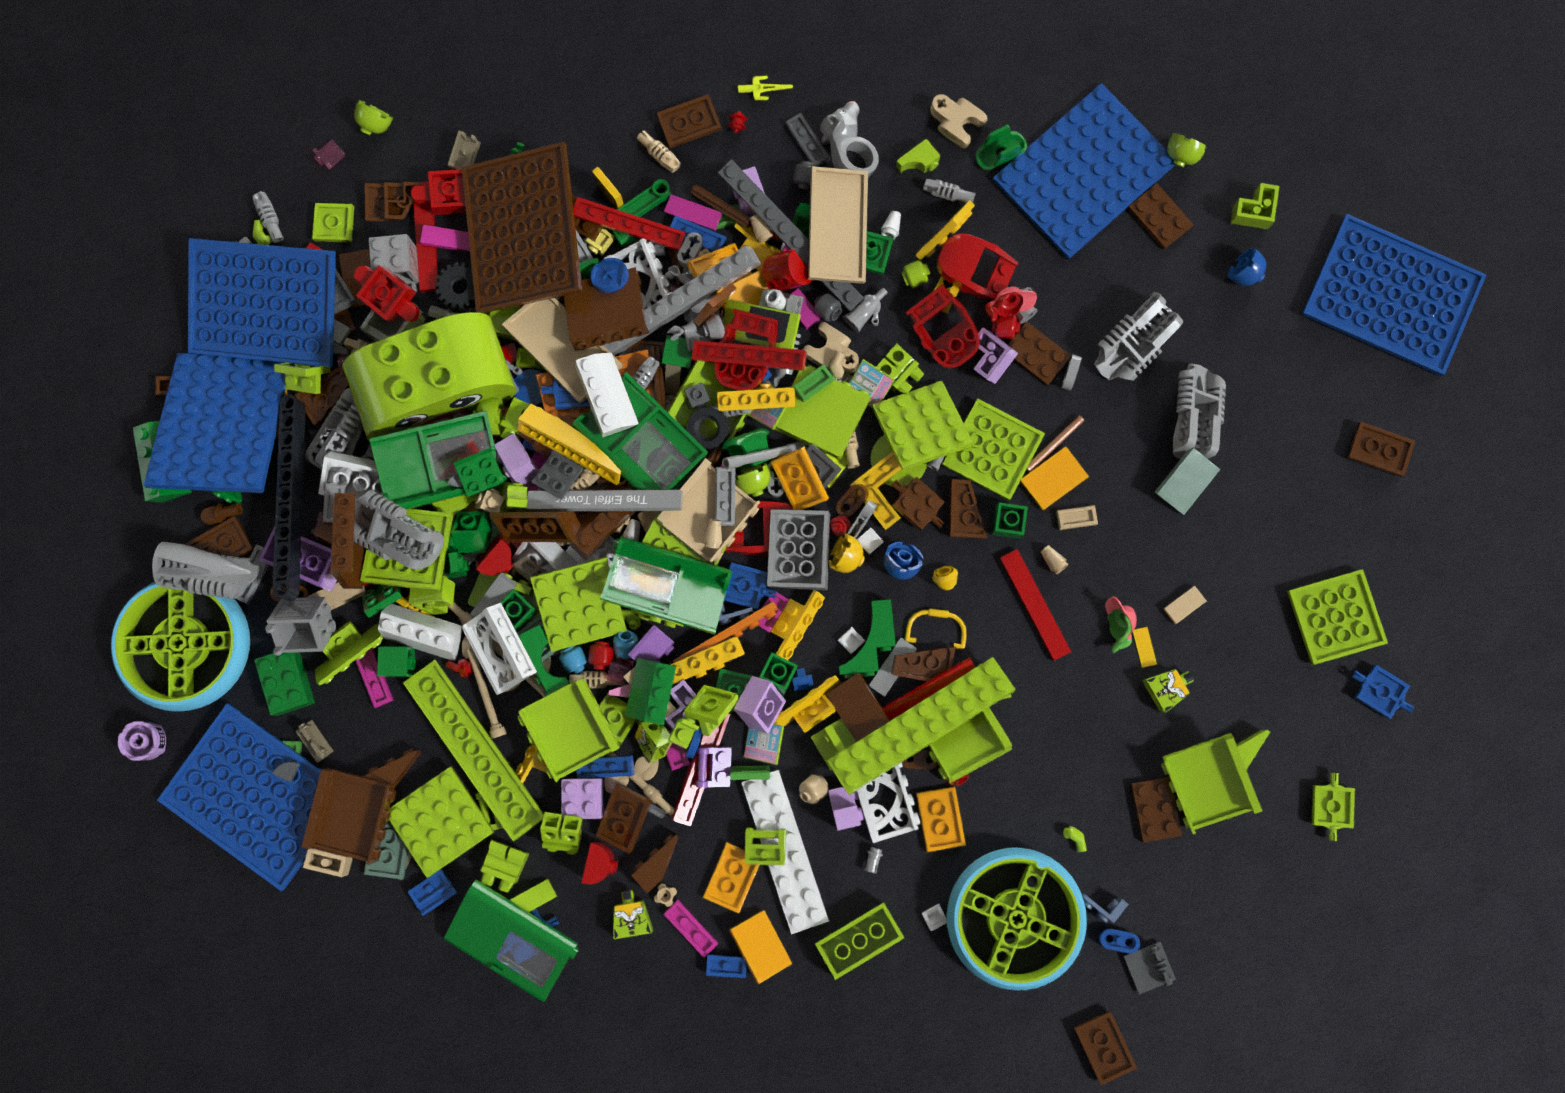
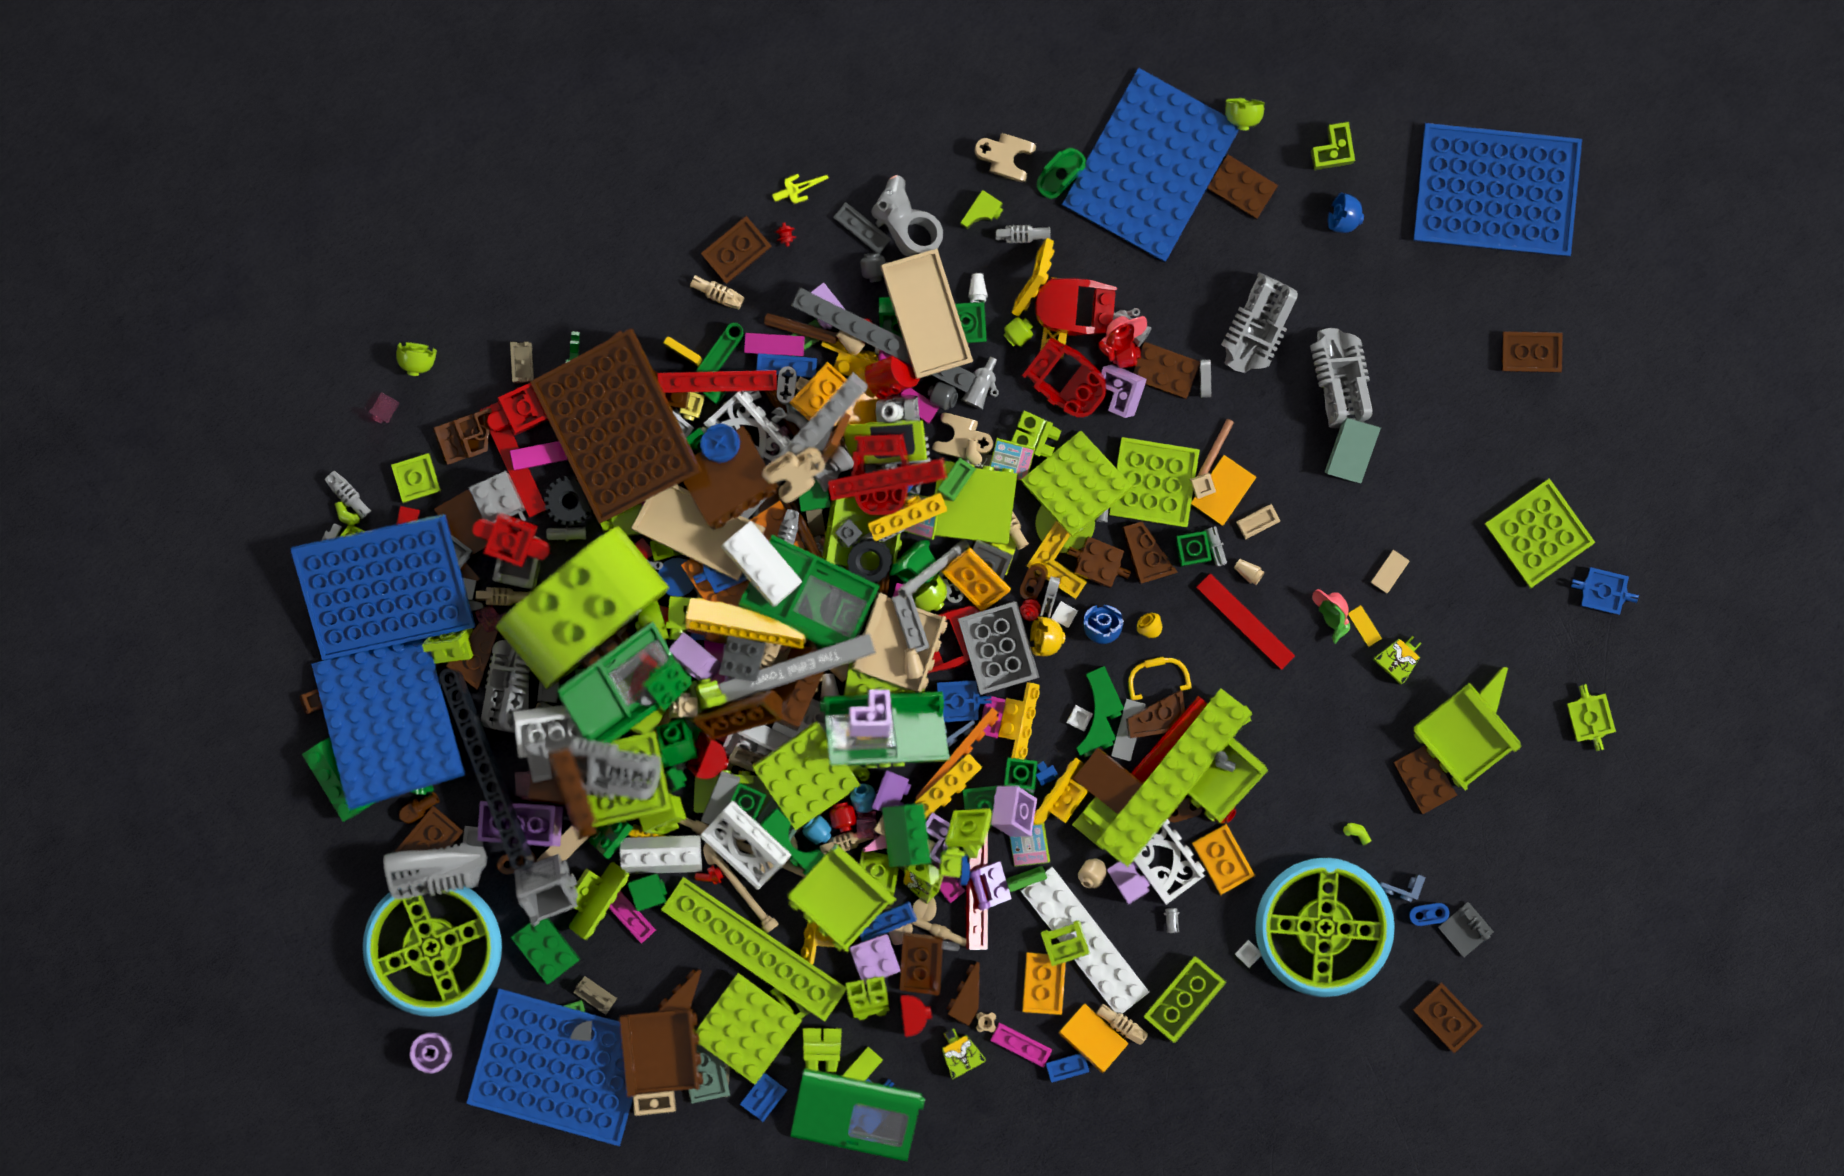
camera: 25 degrees left, 5 degrees up
none -> tan piece [762,447,825,503]
none -> lavender brick [848,690,891,737]
none -> tan hinge [1096,1004,1148,1045]
none -> tan plate [1190,473,1216,499]
none -> light grey axle [1204,527,1227,566]
none -> dark grey arm [1214,751,1236,772]

